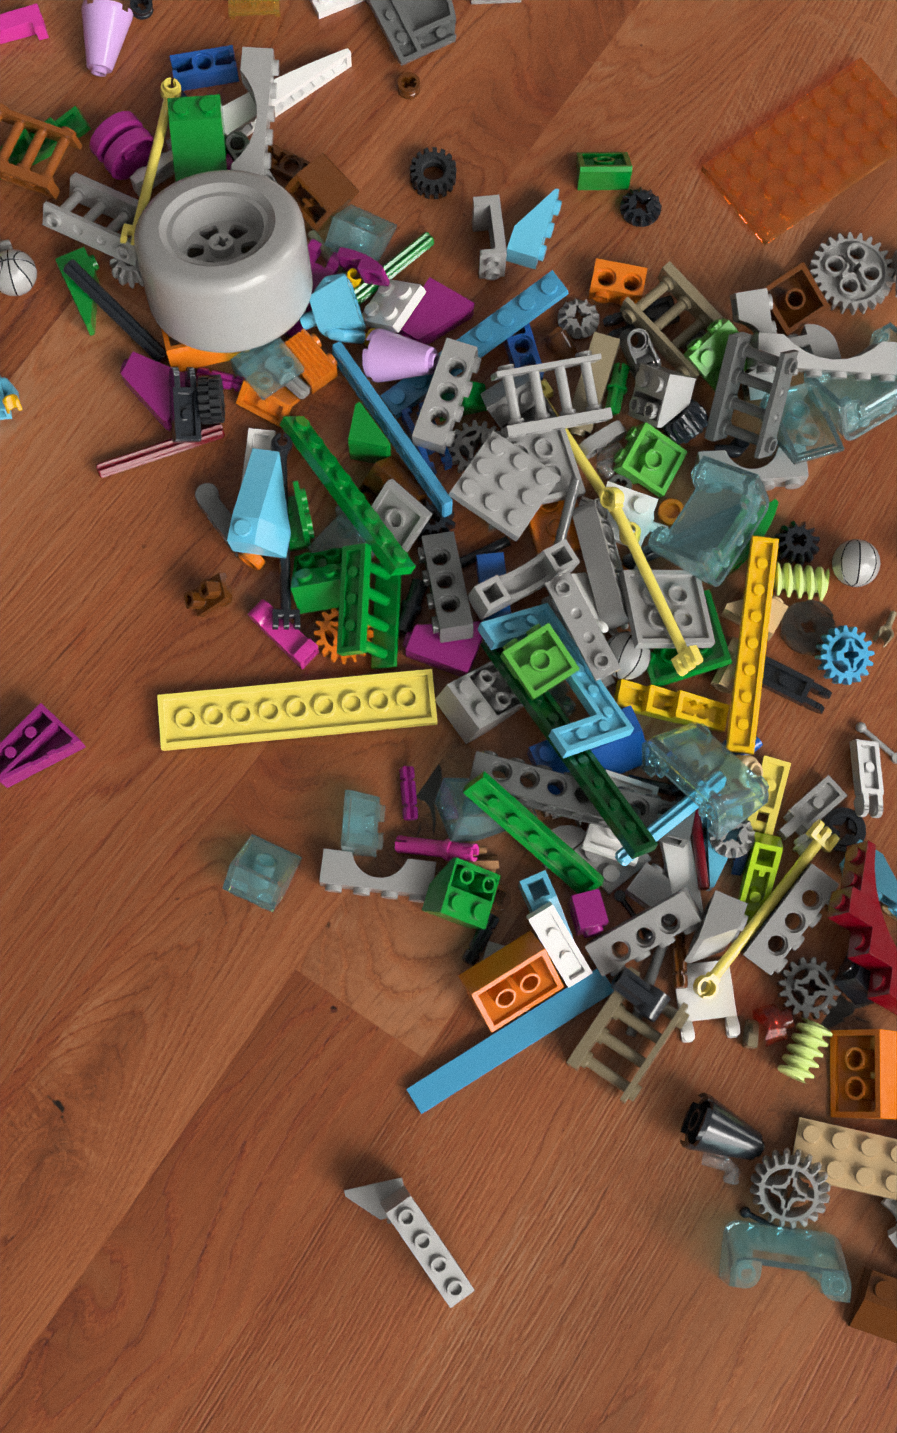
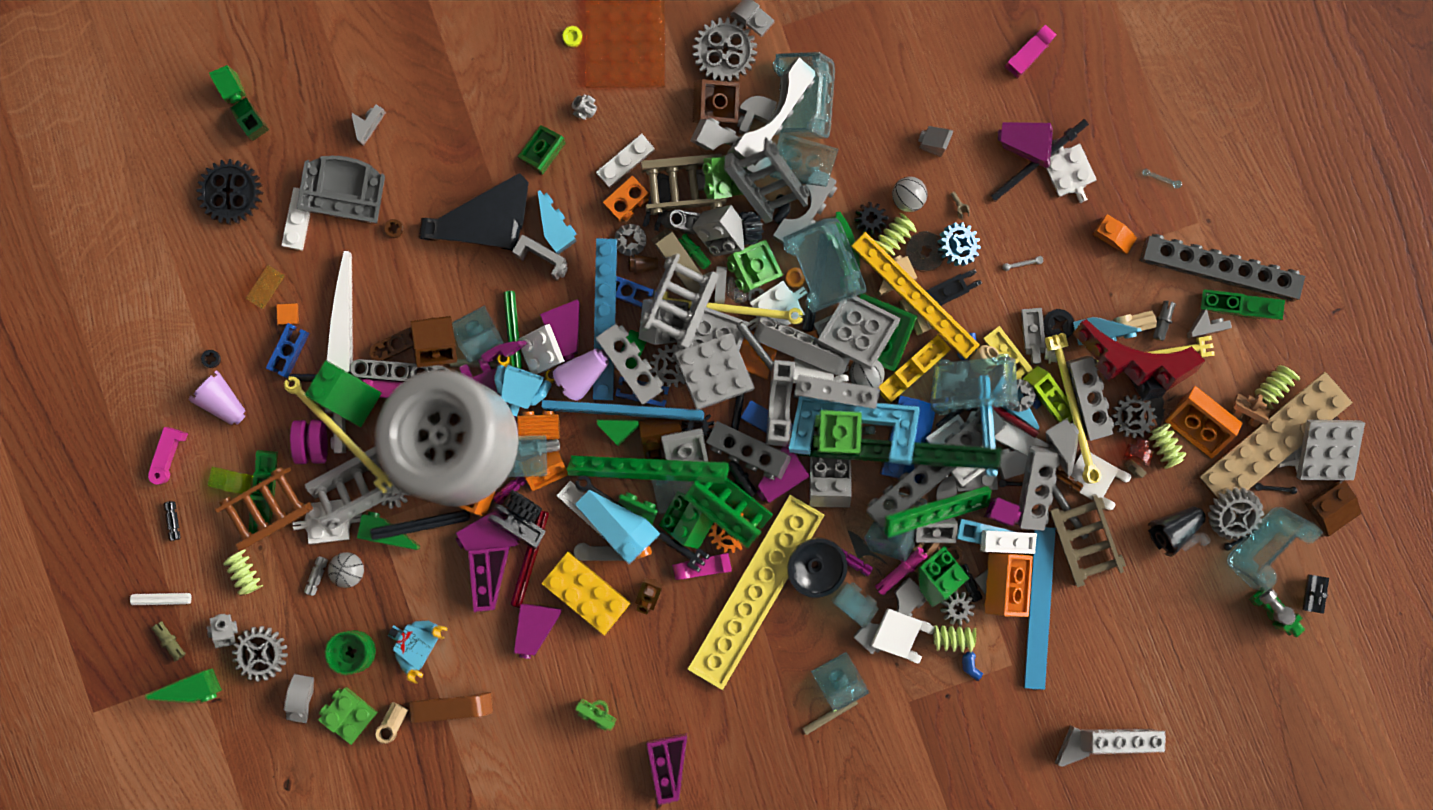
camera: 55 degrees left, 10 degrees up
light grey arch [231,47,279,178] -> none
black tyre [410,147,457,199] -> none
light yellow hinge [599,487,703,676] -> none
black piece [610,967,671,1023] -> none
black gear [620,187,662,227] -> none
light grey hinge [850,739,884,818] -> none
none -> clear neon green slope [208,467,253,494]
none -> orange tile [277,303,299,325]
none -> white plate [293,499,362,545]
none -> black panel [418,173,529,251]
none -> magenta wedge [469,547,510,612]
none -> magenta slope [514,604,562,659]
none -> yellow brick [542,552,631,635]
none -> neon yellow tile [562,26,583,48]
none -> light grey gear [572,94,597,120]
none -> bright green plate [576,698,617,731]
none -> white plate [596,134,655,188]
none -> black dish [787,538,847,598]
none -> dark tan bar [802,697,858,735]
none -> white flag [871,608,935,663]
none -> light grey slope [915,517,958,543]
none -> yellowish green piece [933,625,976,653]
none -> light grey gear [940,591,975,626]
none -> blue arm [962,651,983,681]
none -> hips [1249,586,1305,637]
none -> black hinge [1254,483,1297,495]
none -> black hips [1302,574,1329,614]

